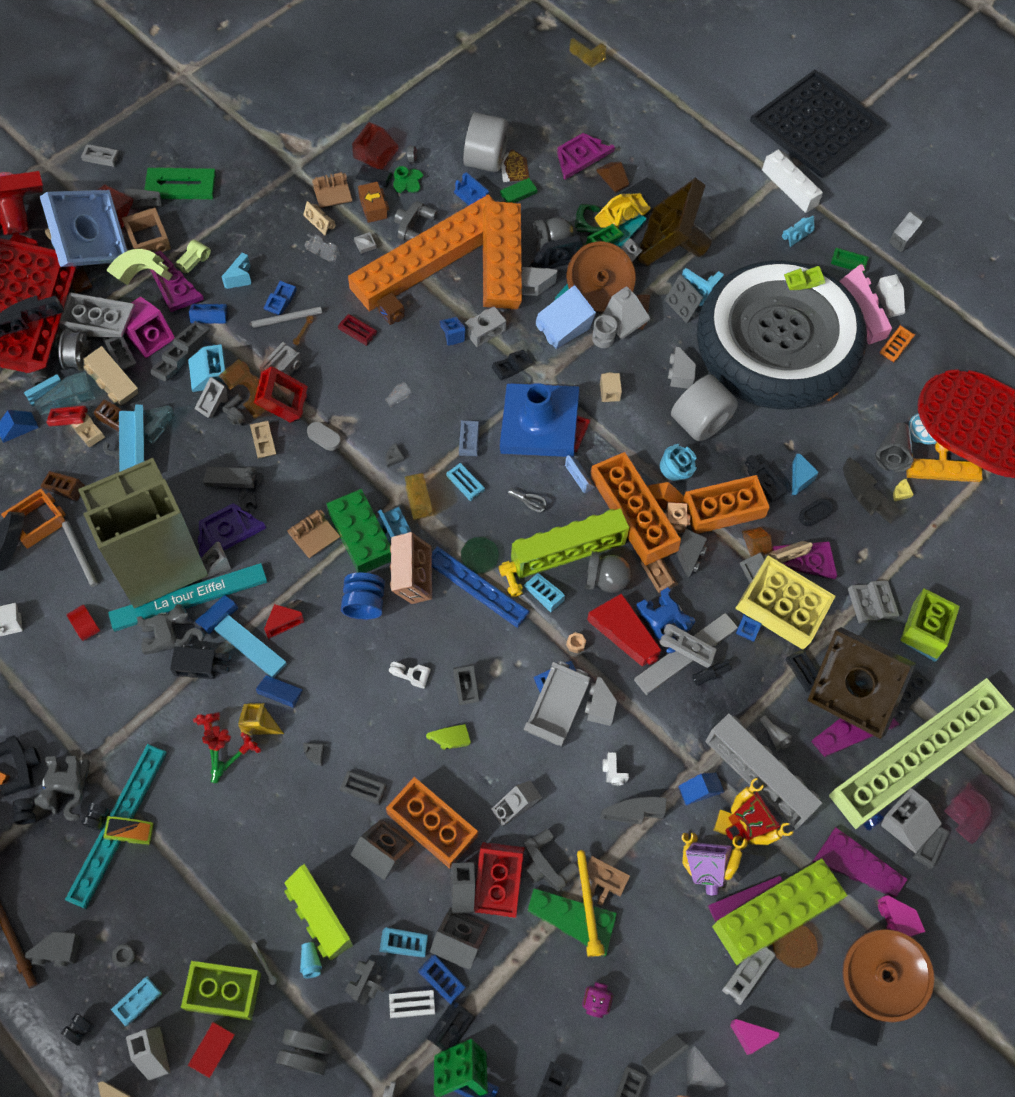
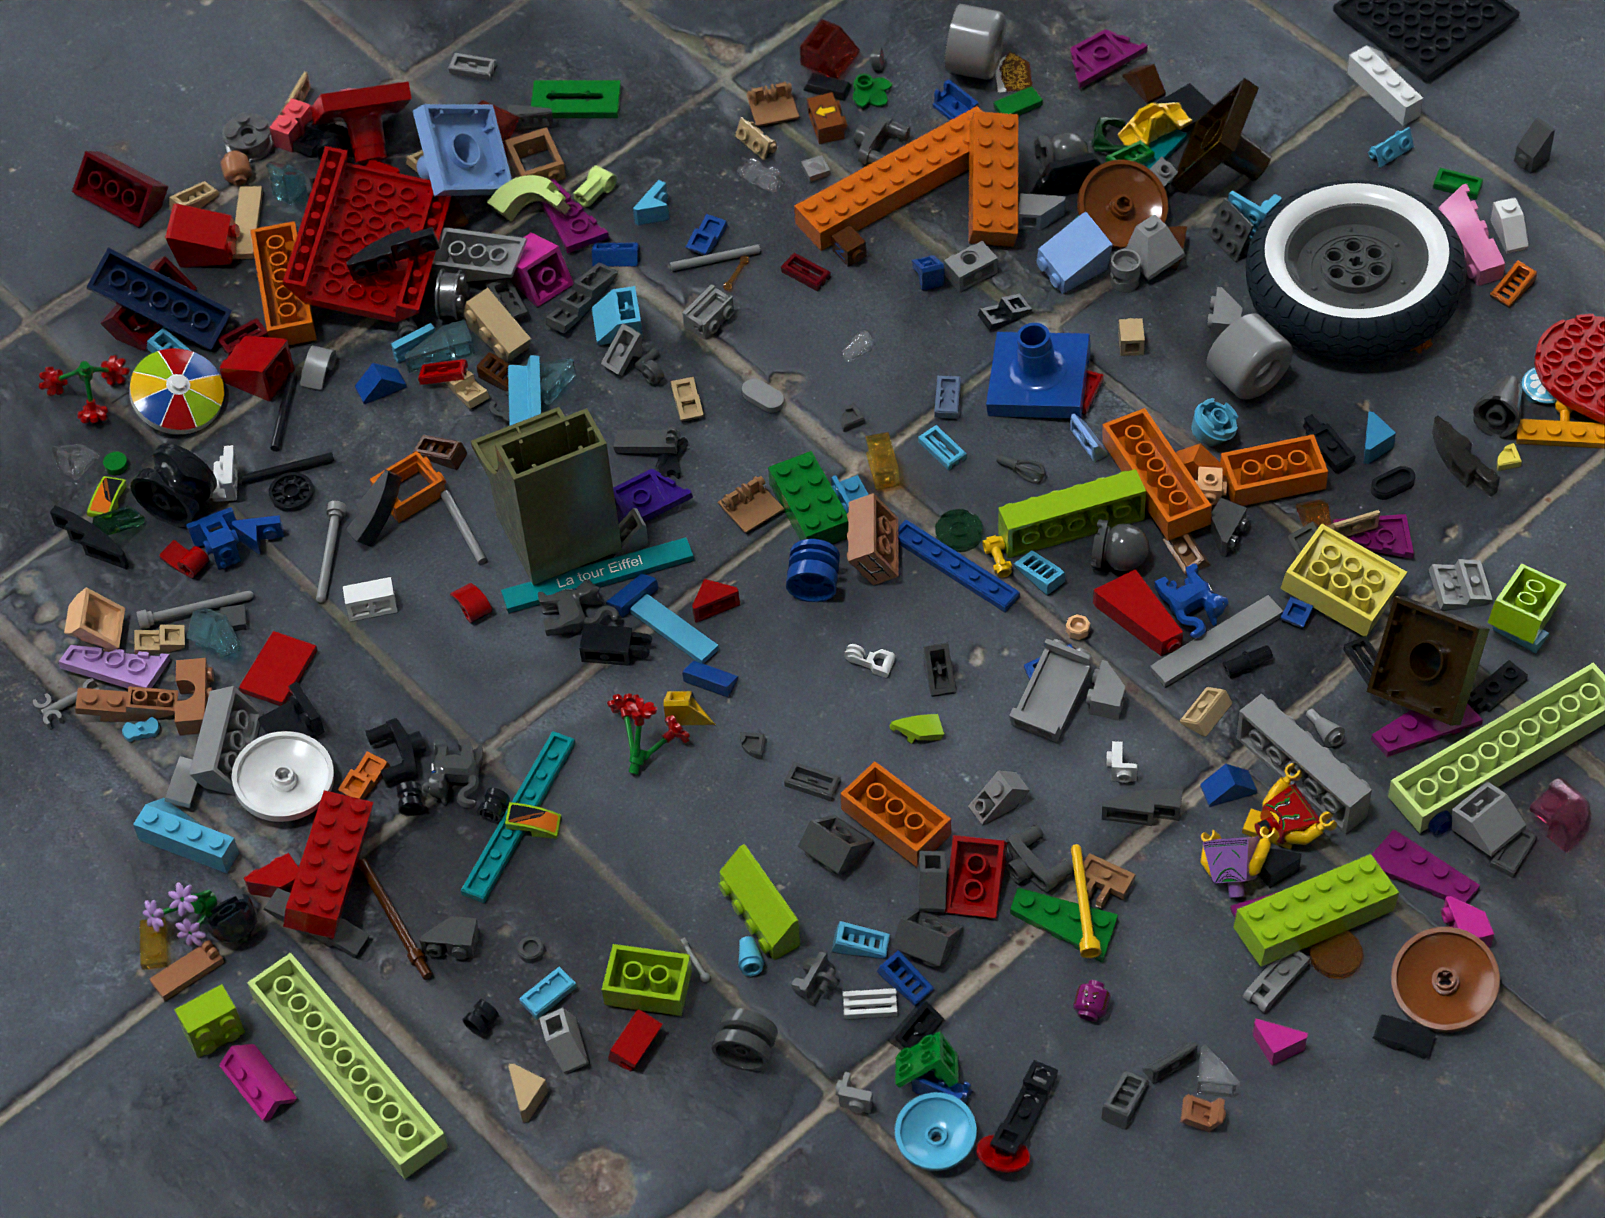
camera: 10 degrees right, 10 degrees down
clear orange arch [219,359,273,419] -> none
red window [254,366,308,422] -> none
light grey plate [660,624,716,668] -> none
lime slope [784,266,825,290] -> none
none -> tan slope [1180,687,1232,736]

